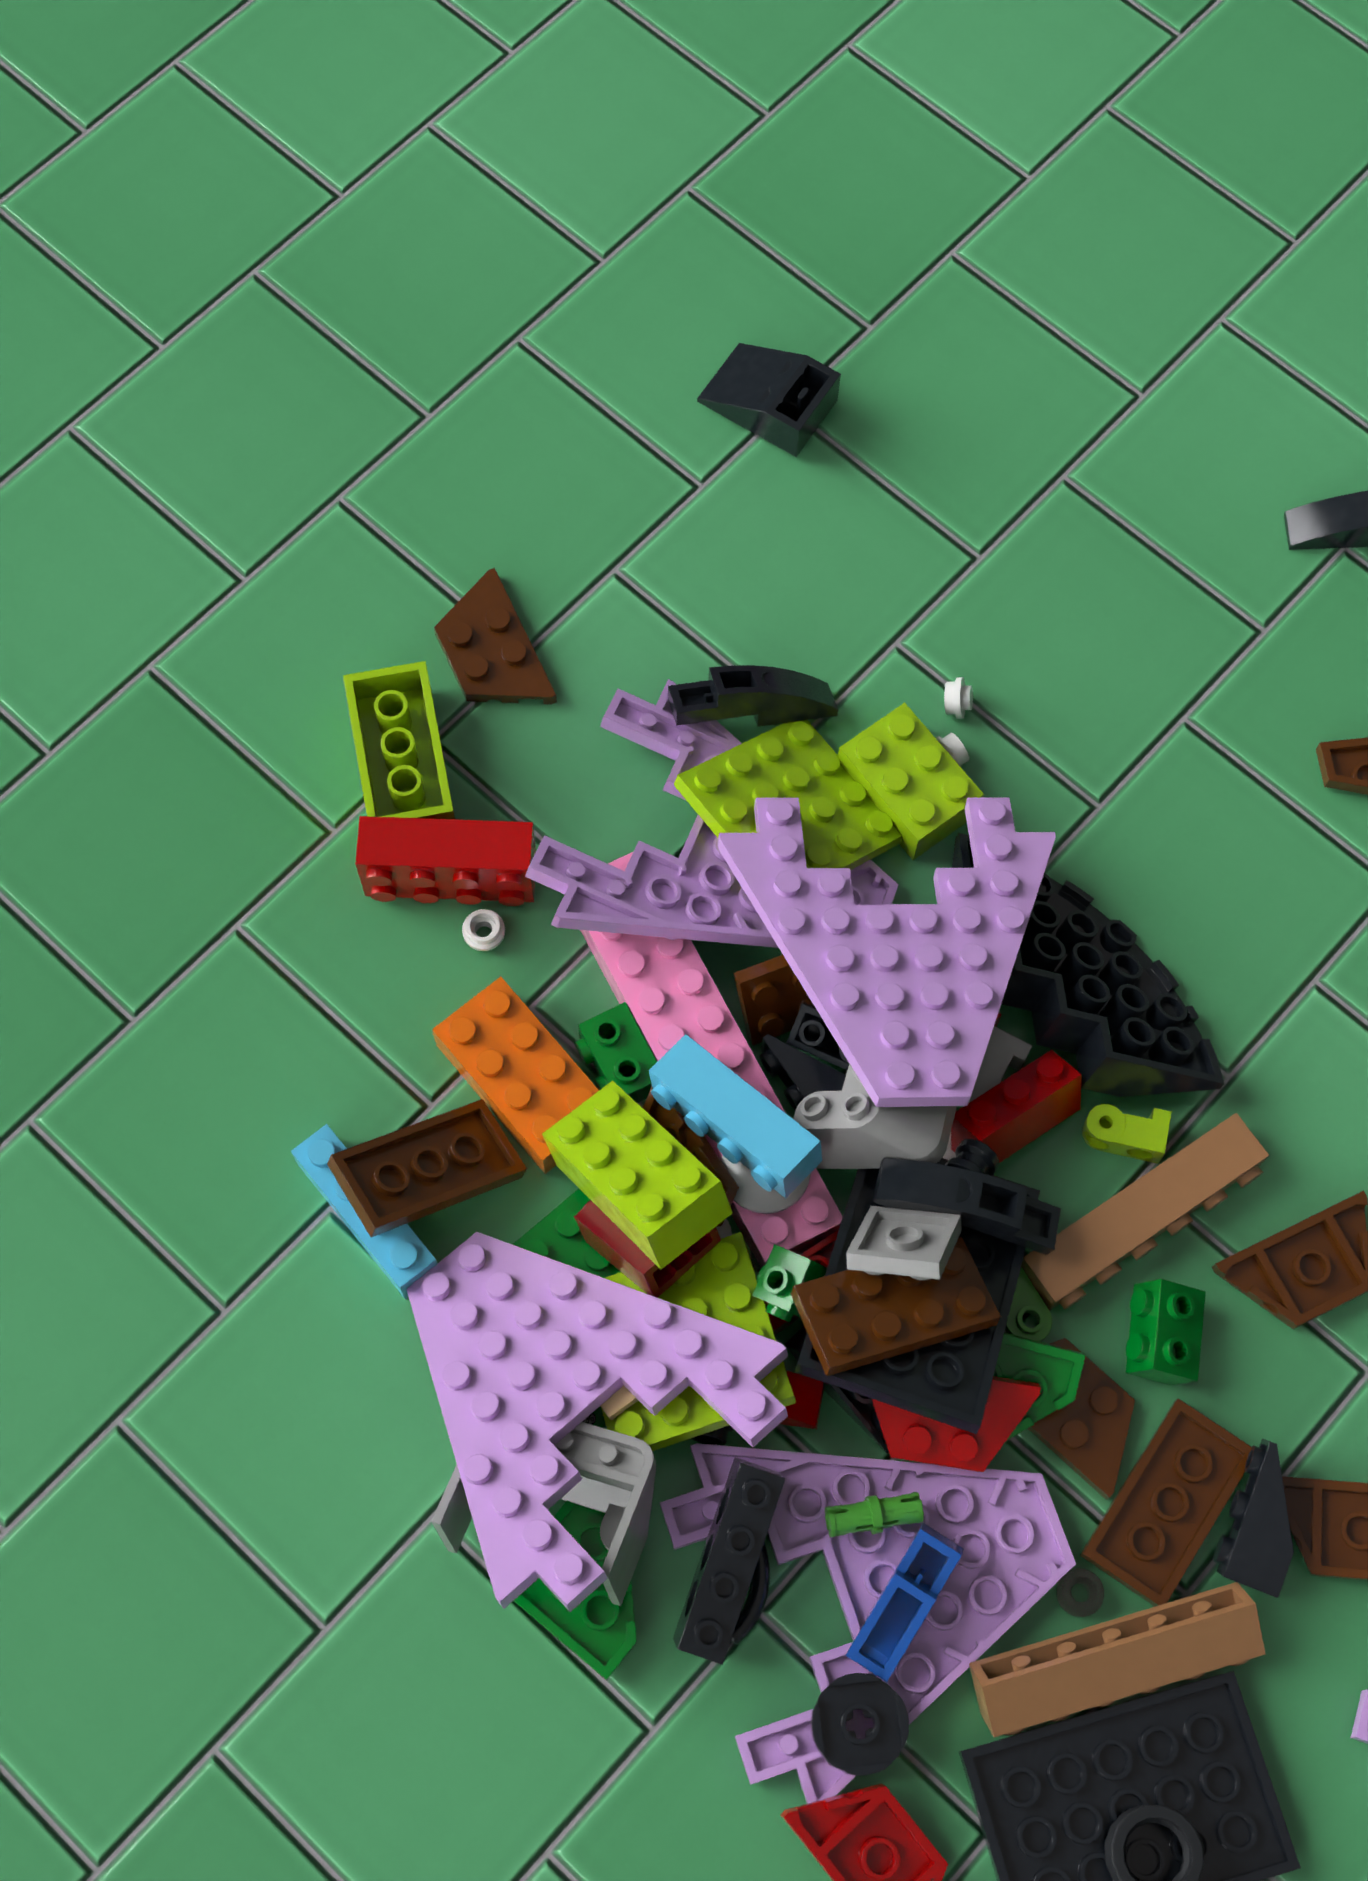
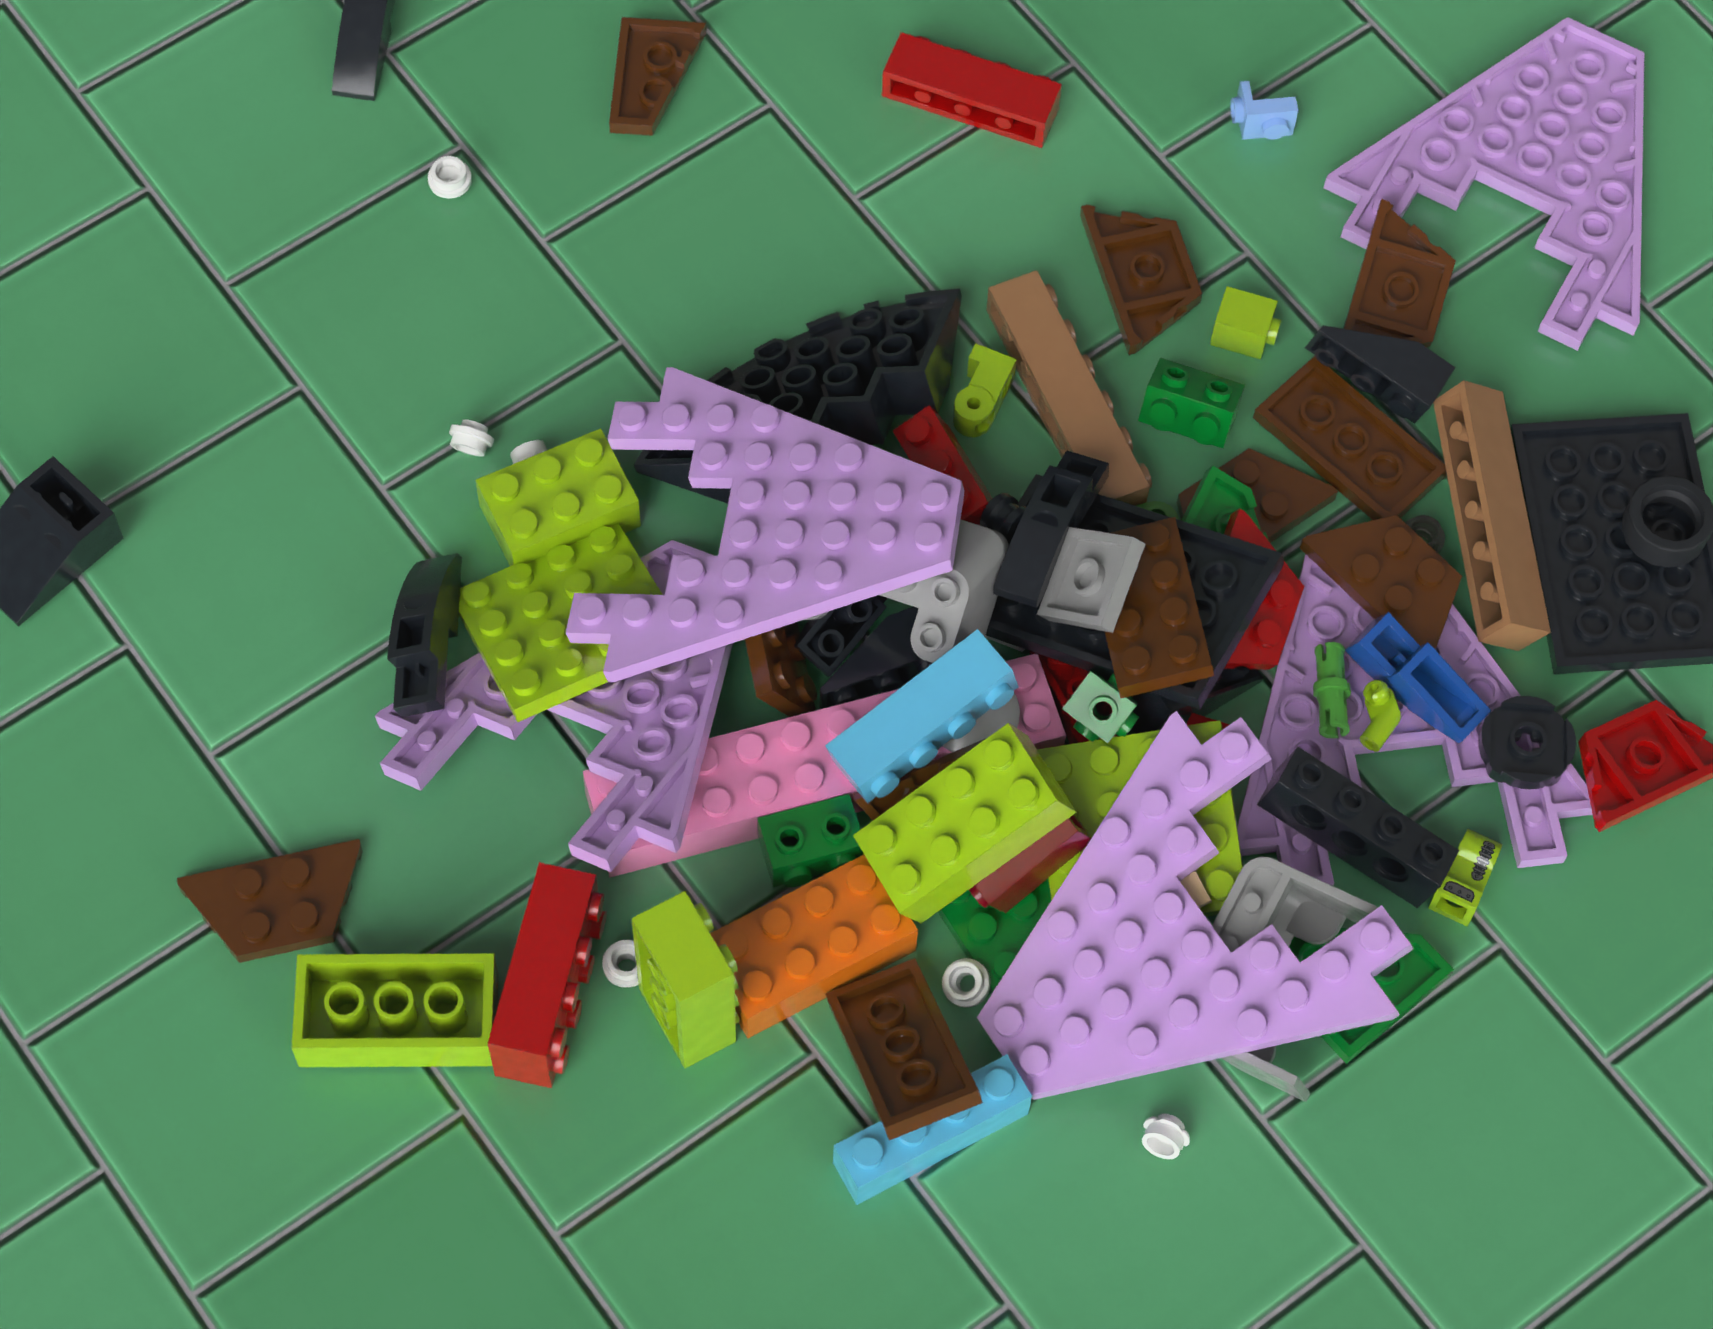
camera: 80 degrees left, 5 degrees down
none -> white plate [428,156,472,199]
none -> lime brick [631,891,740,1068]
none -> white plate [942,958,991,1007]
none -> white plate [1142,1114,1190,1159]
none -> lime brick [1210,286,1282,360]
none -> reddish brown wing [1300,515,1462,650]
none -> lime arm [1359,680,1401,752]
none -> lime leg [1428,828,1503,927]

